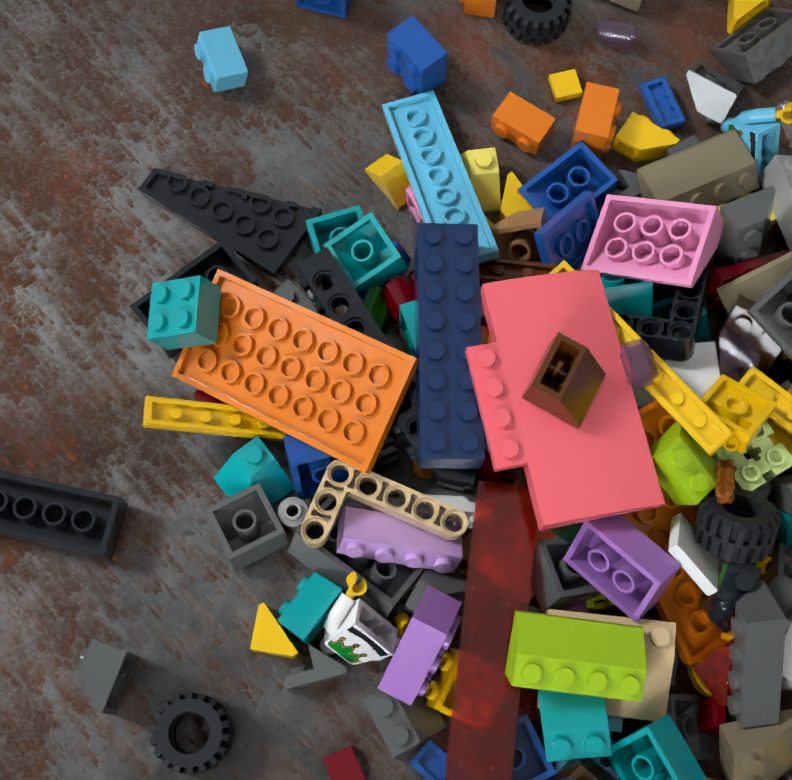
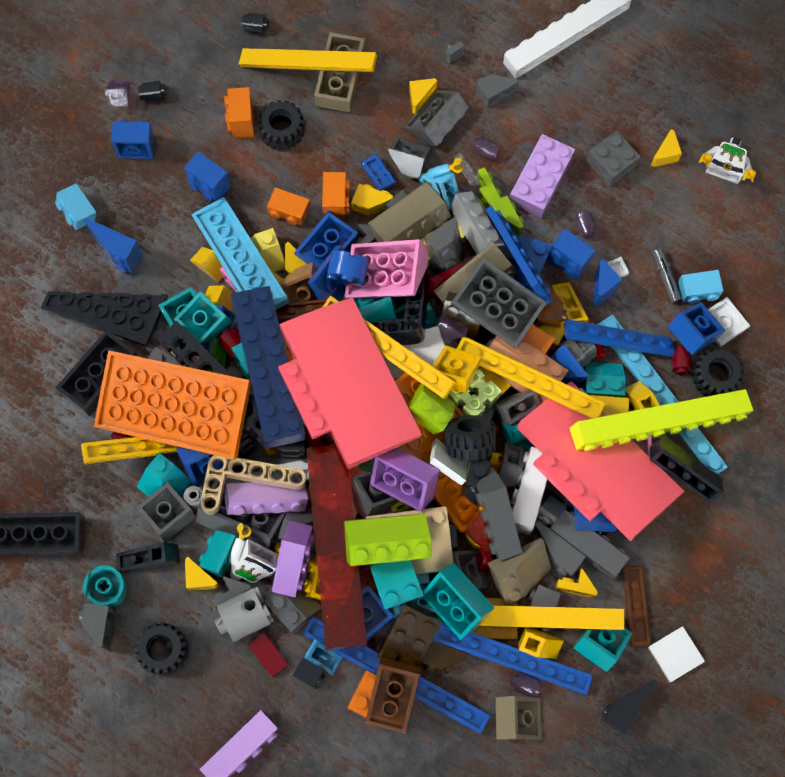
camera: 15 degrees left, 0 degrees up
teal brick [147,275,221,350] -> none
reddish brown slope [522,332,606,429] -> none
yellow tile [548,69,583,102] -> none
clear purple brick [597,18,638,49] -> none
brick [620,339,659,389] -> none
dark orange axle [715,458,735,505] -> none
none -> teal brick [83,565,128,608]
none -> blue slope [85,218,143,273]
none -> black slope [116,542,180,573]
none -> yellow slope [205,286,235,314]
none -> light grey cylinder [214,587,273,642]
none -> blue brick [326,251,369,287]

